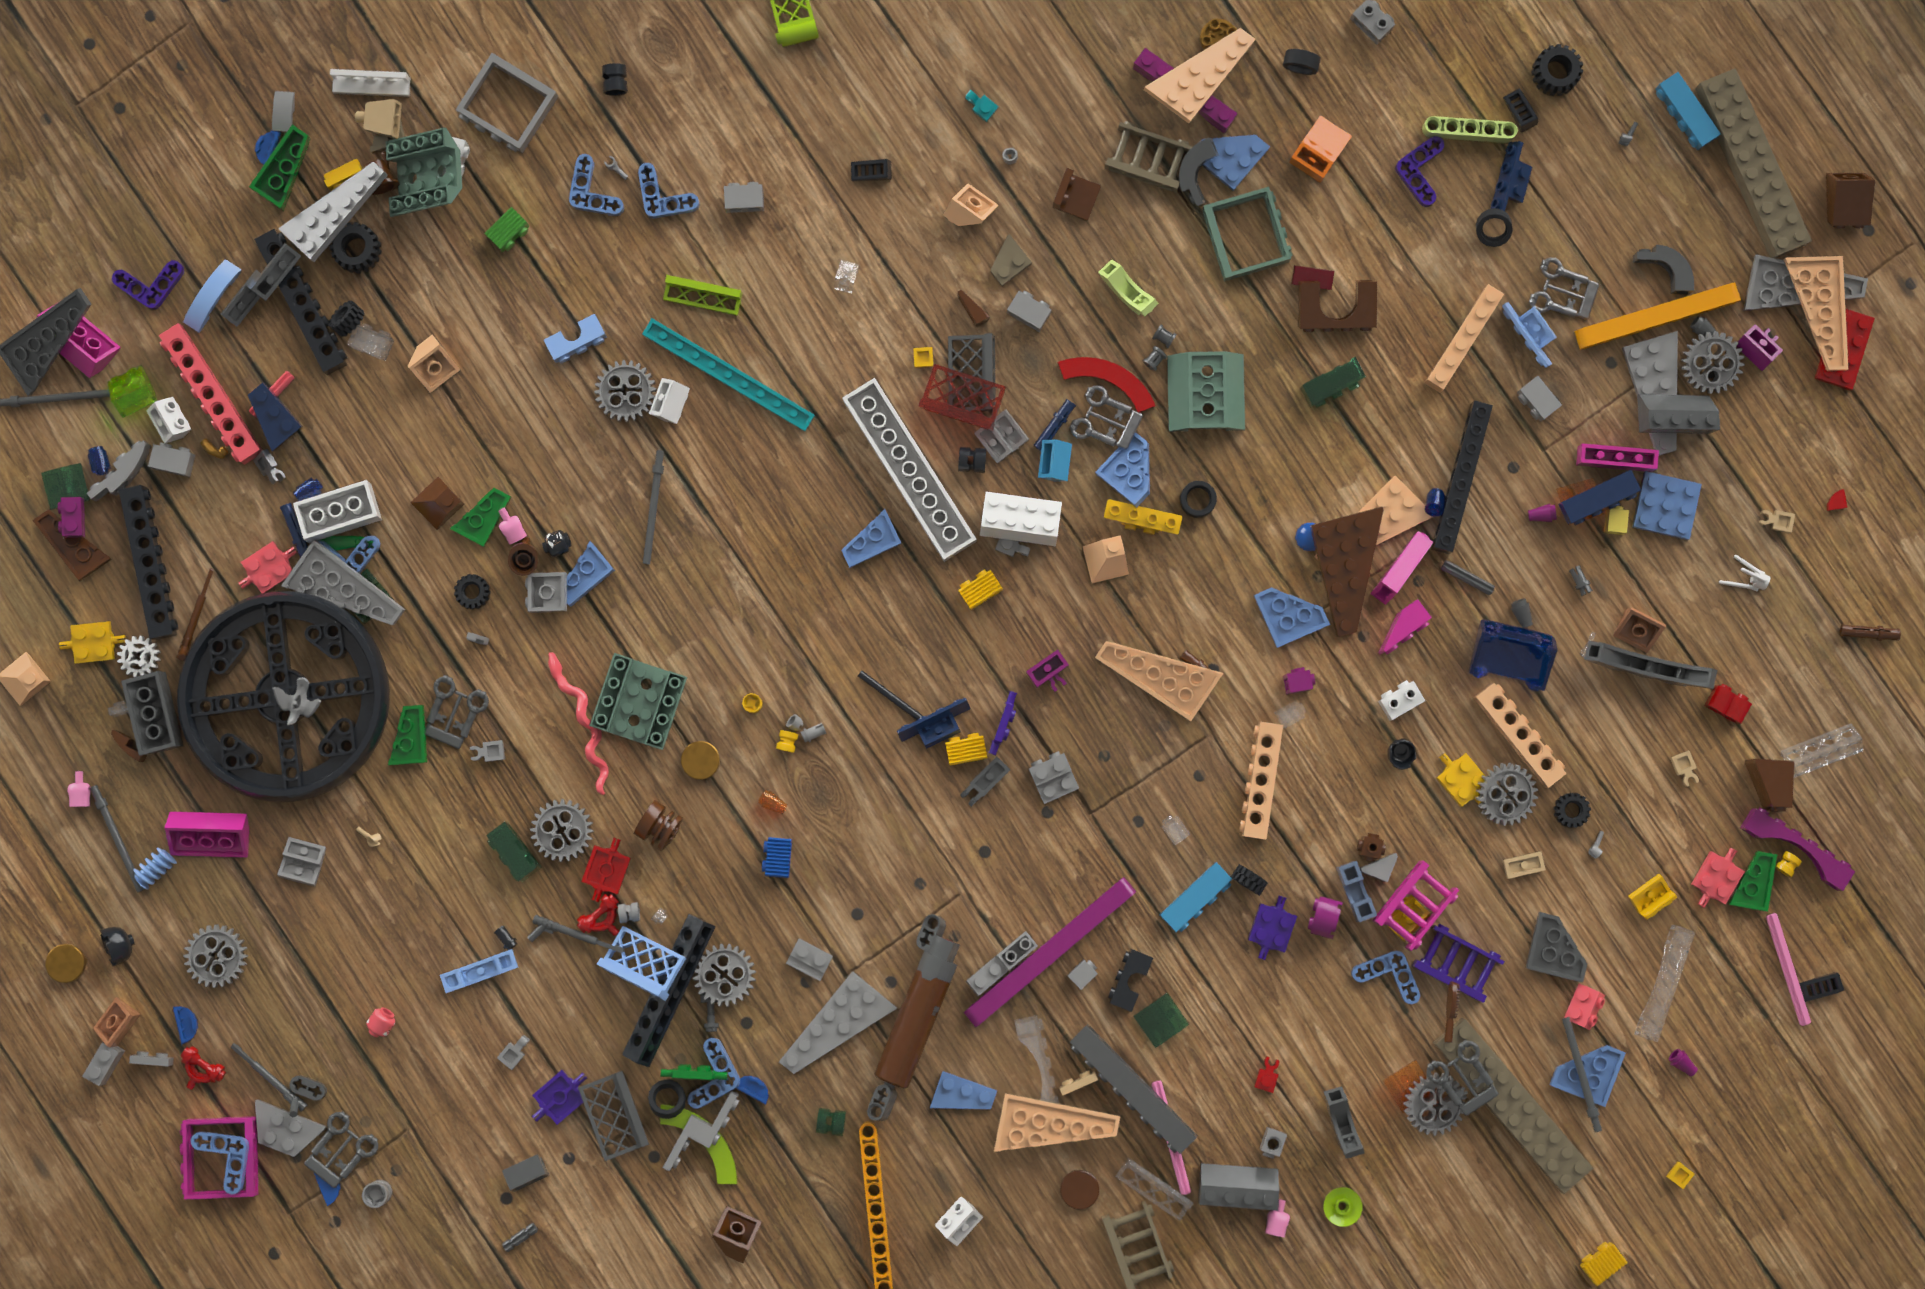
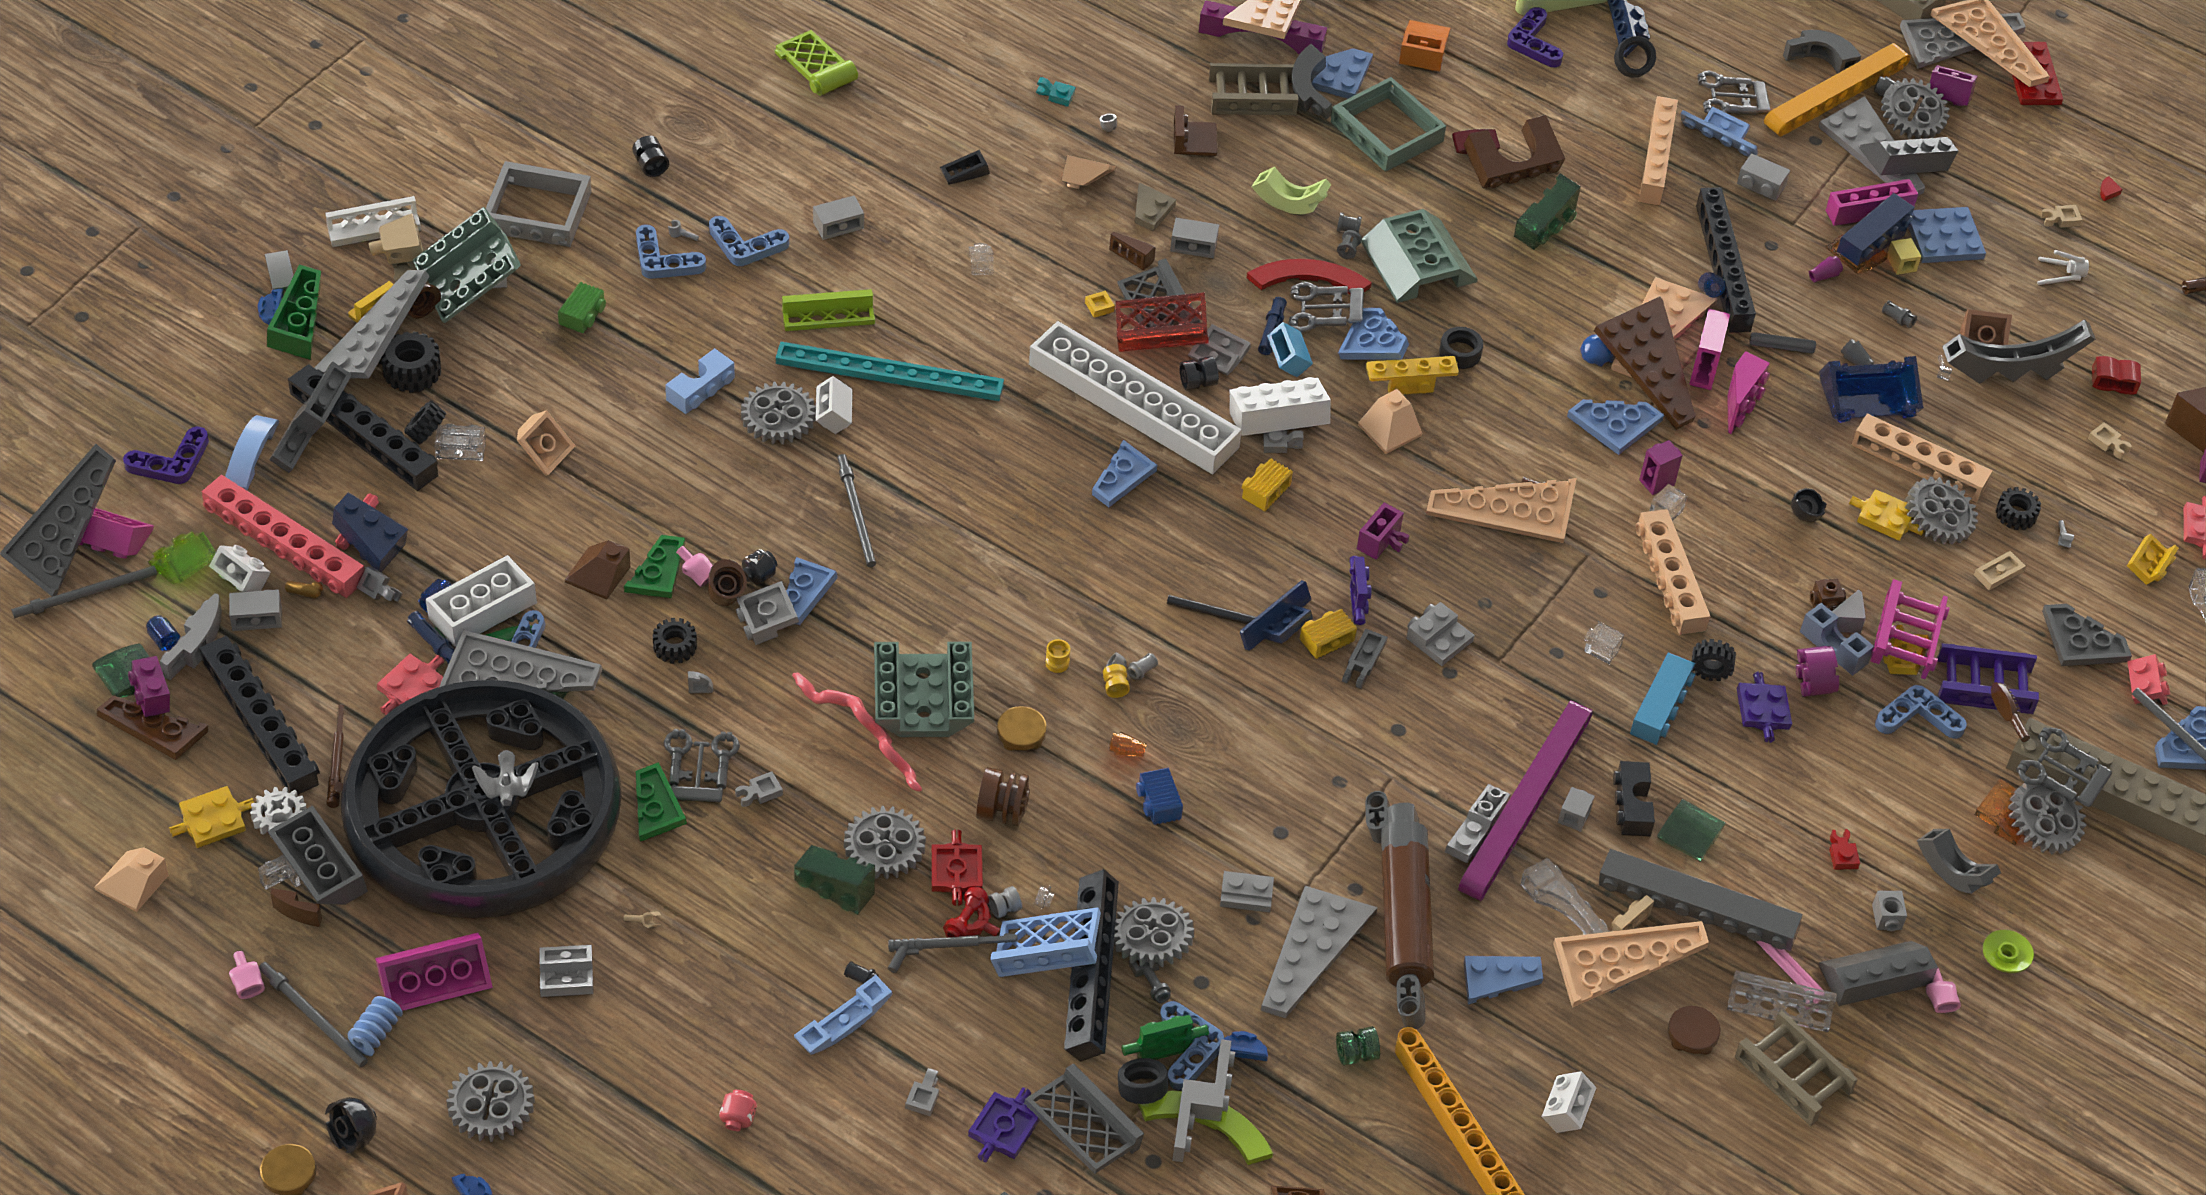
camera: 25 degrees left, 35 degrees down
white brick [1378,680,1425,721] -> none

